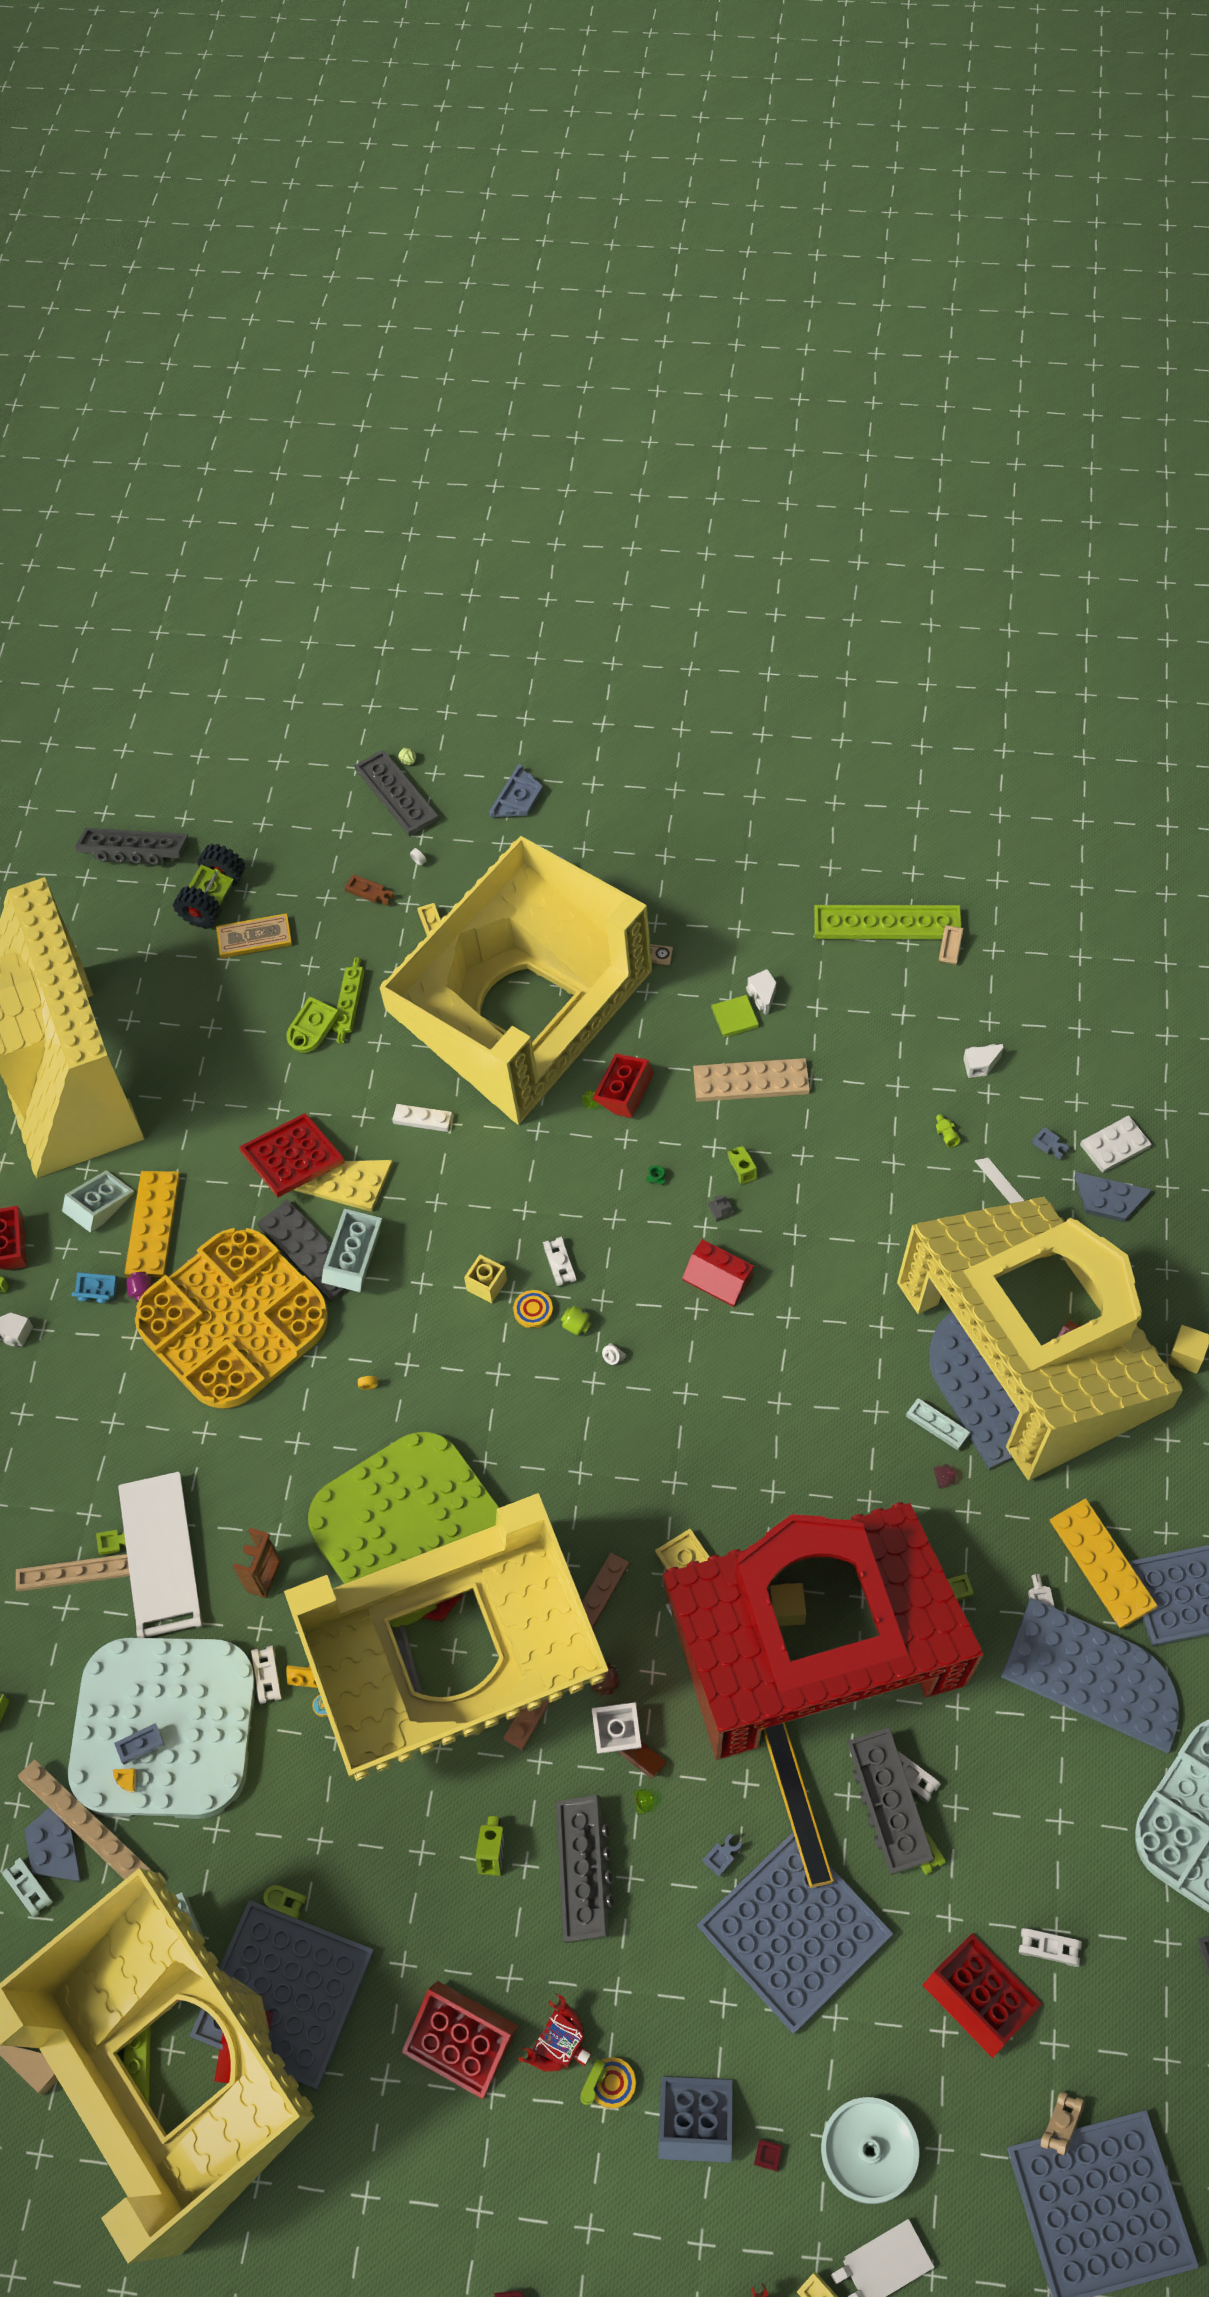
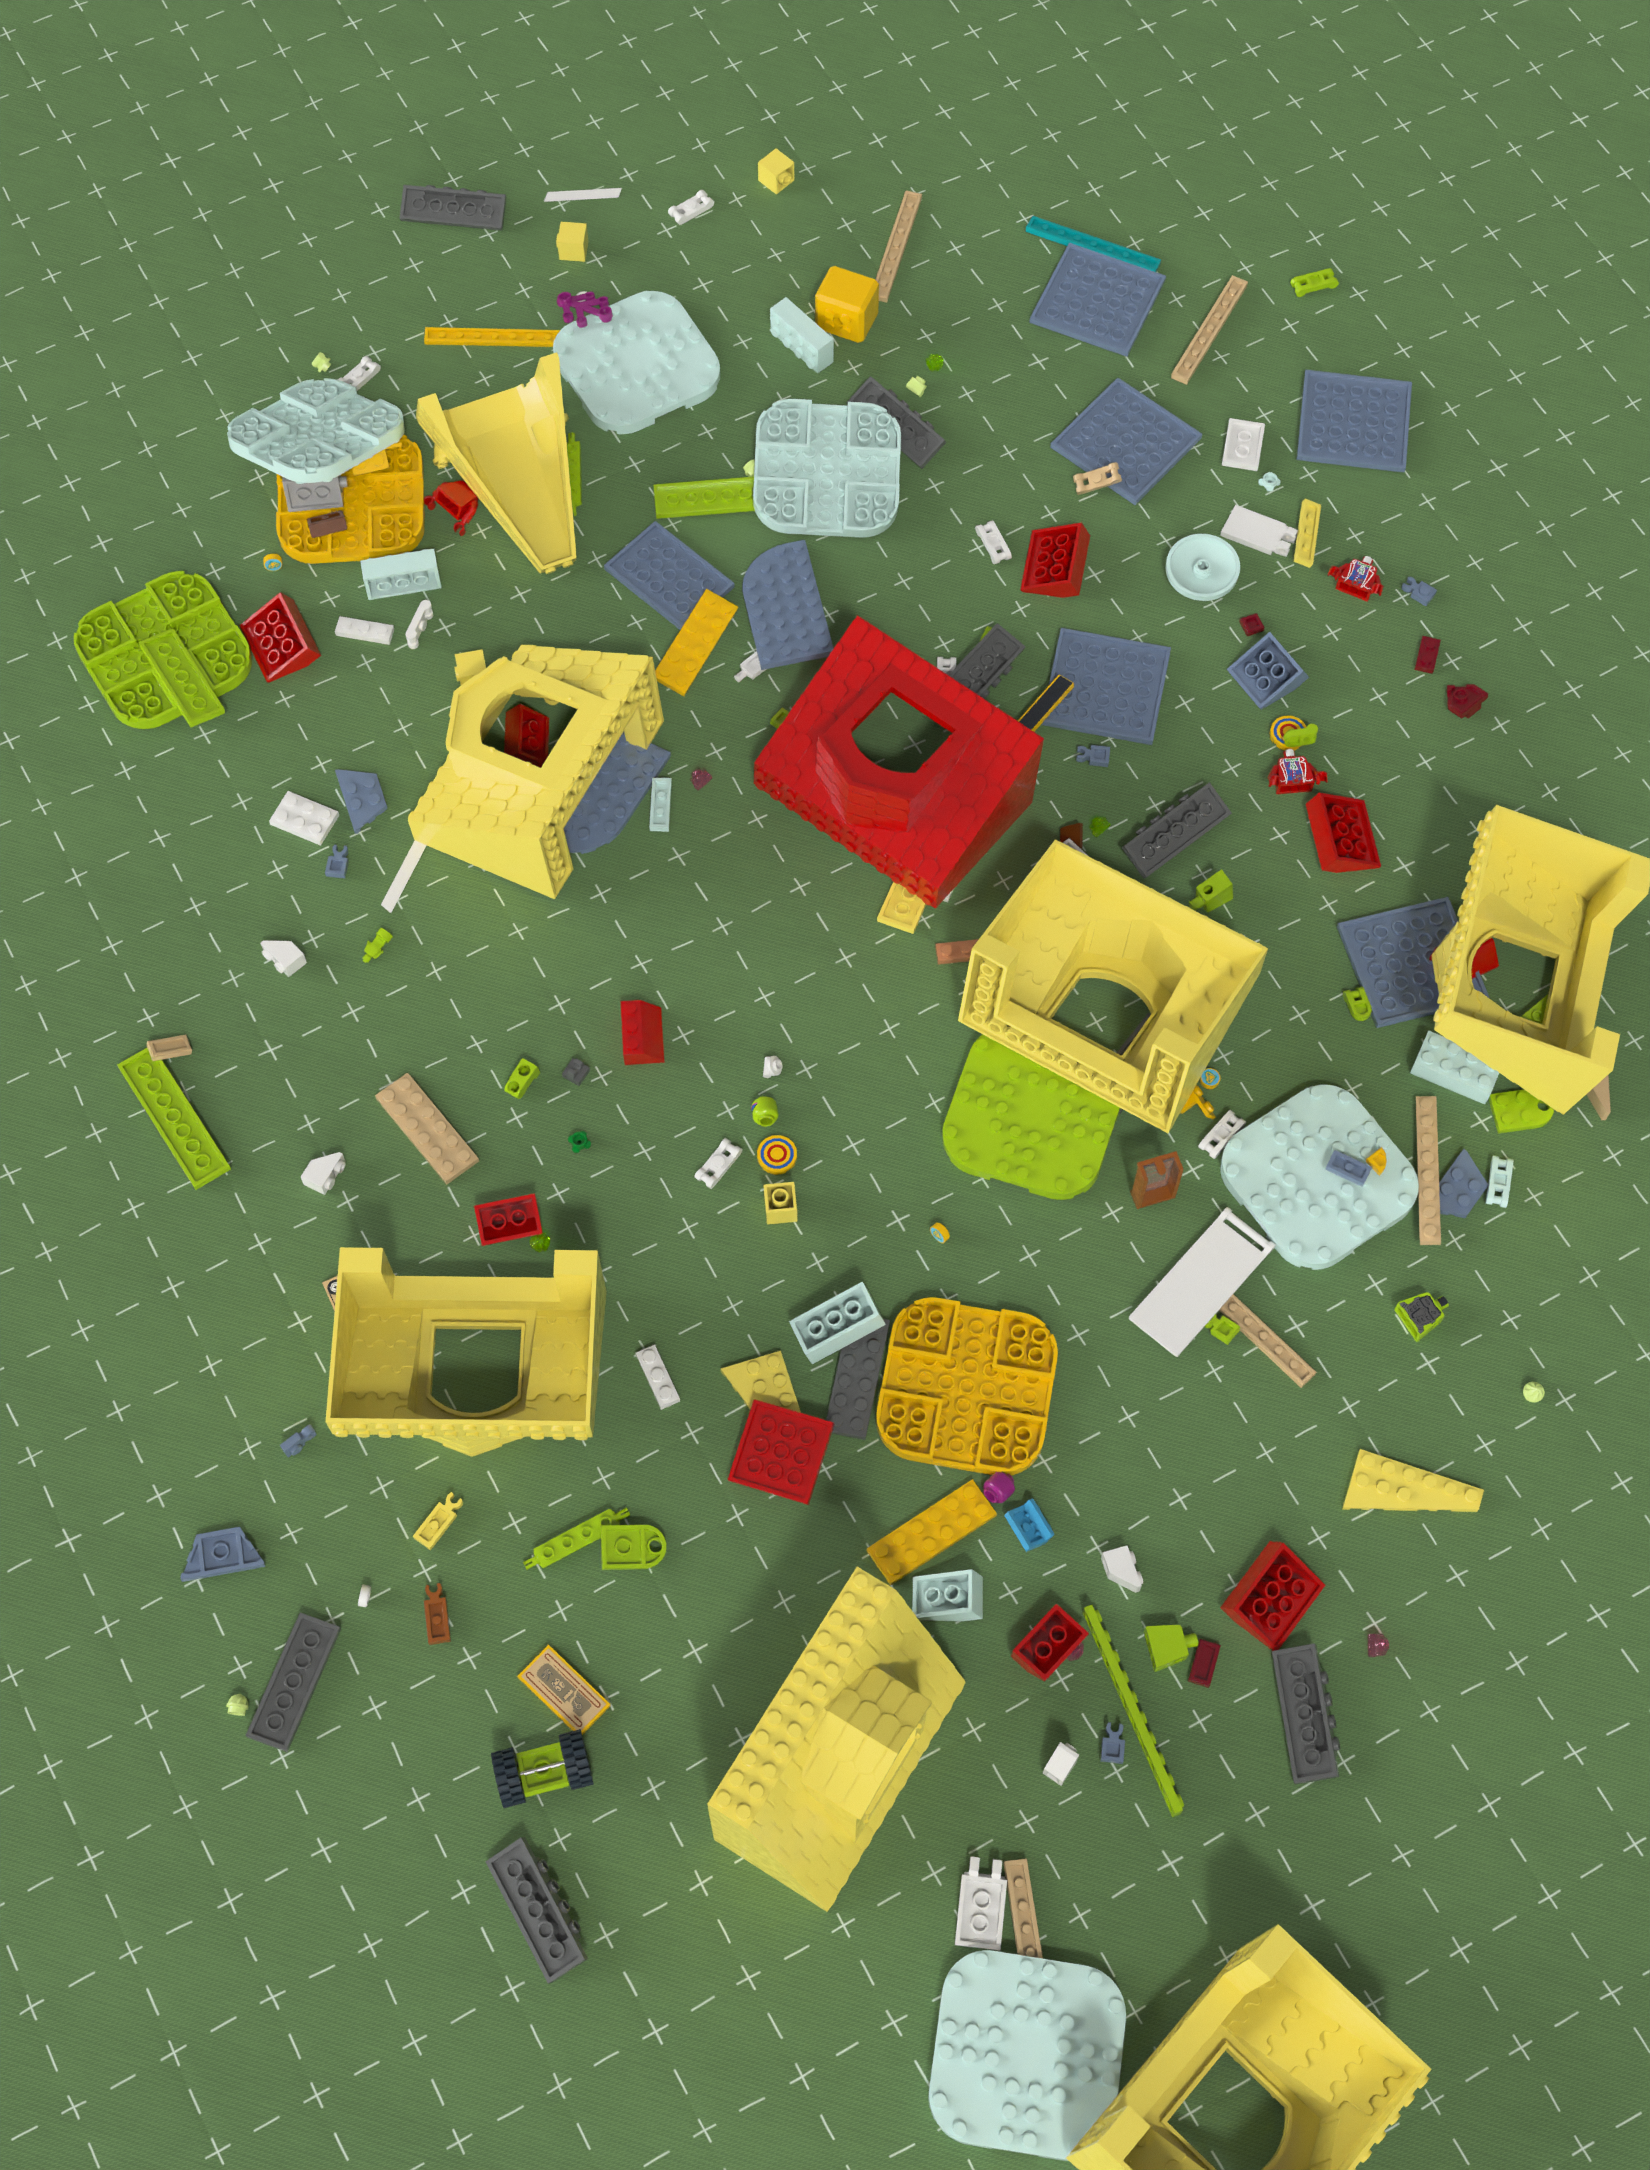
camera: 130 degrees left, 5 degrees up
lime tile [711,995,759,1038] -> none

